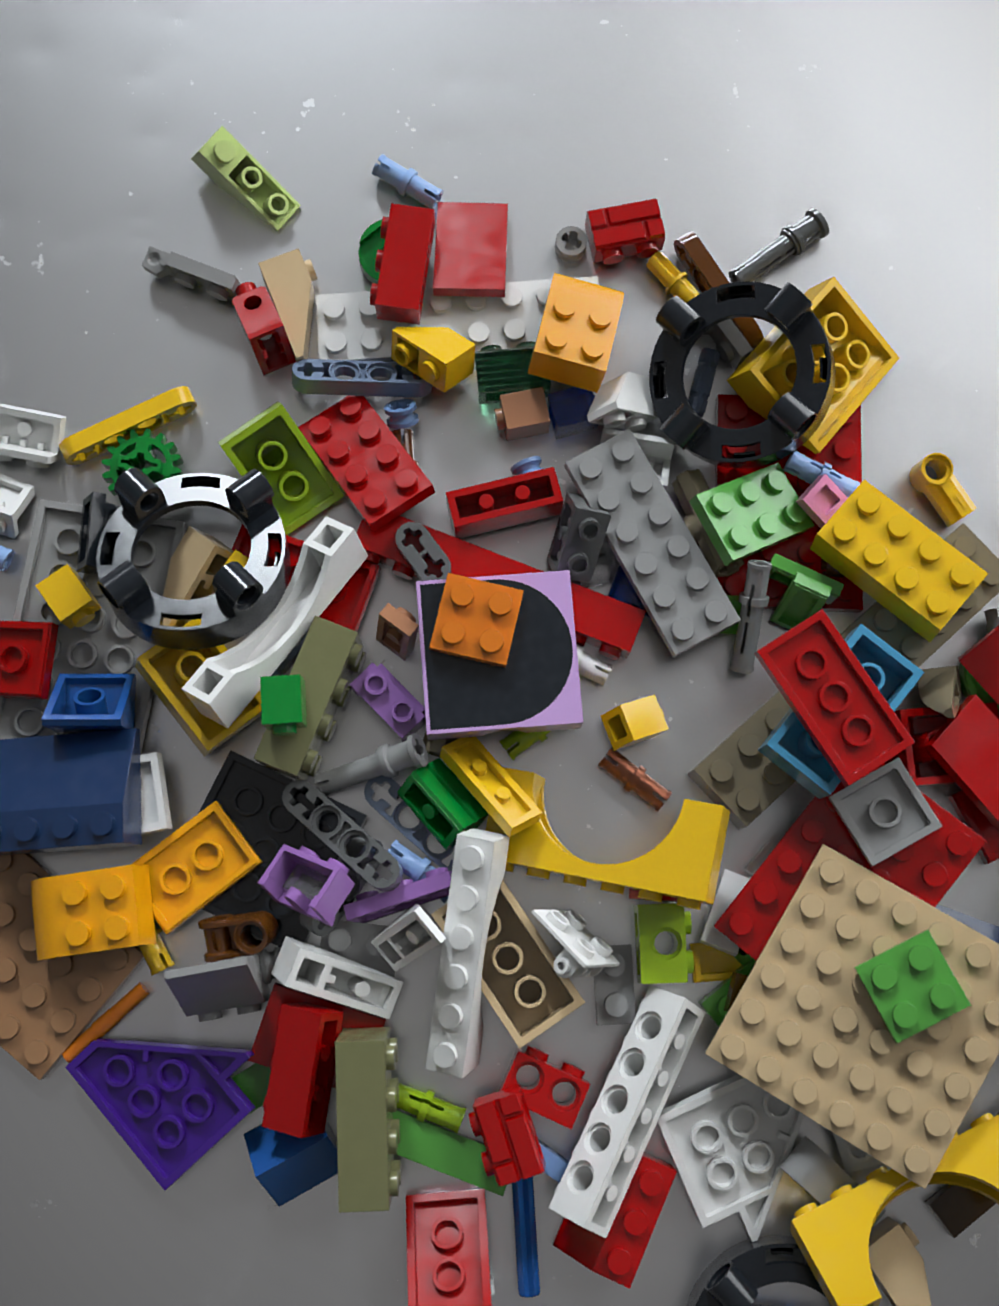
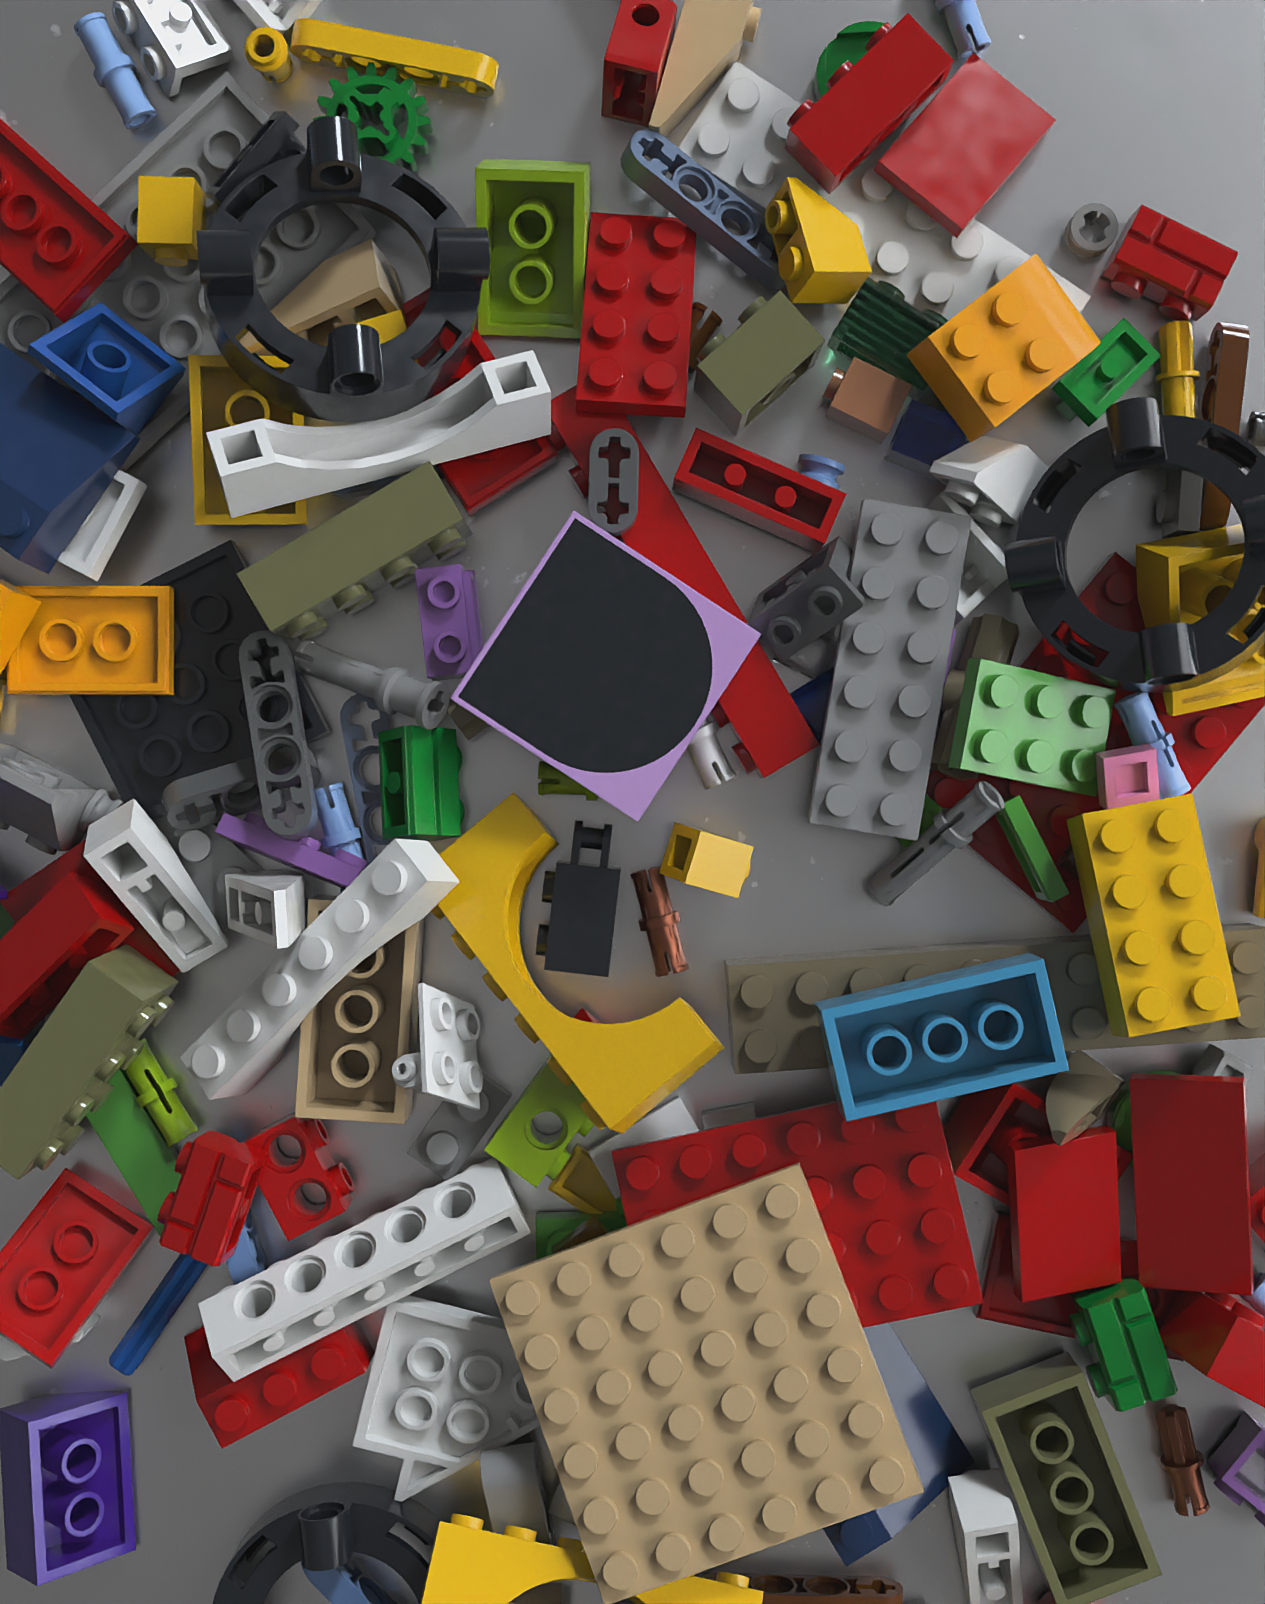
camera: 40 degrees right, 10 degrees up
reddish brown piece [198,911,279,962] -> none
medium lavender window [258,844,355,927] -> none
green brick [260,674,307,736] -> none
nougat plate [376,603,419,661] -> none
medium blue bush [384,399,419,429] -> none
orange plate [429,573,524,668] -> none
yellow plate [440,737,542,837] -> none
sand blue axle [688,348,720,417] -> none
red plate [754,609,915,787] -> none
bright green tile [769,572,833,630] -> none
light grey plate [828,757,942,867] -> none
bright green plate [853,930,971,1043] -> none
none -> yellow pin [244,27,293,84]
none -> black brick [536,820,621,977]
none -> olive brick [693,290,825,436]
none -> green hinge [1051,318,1161,427]

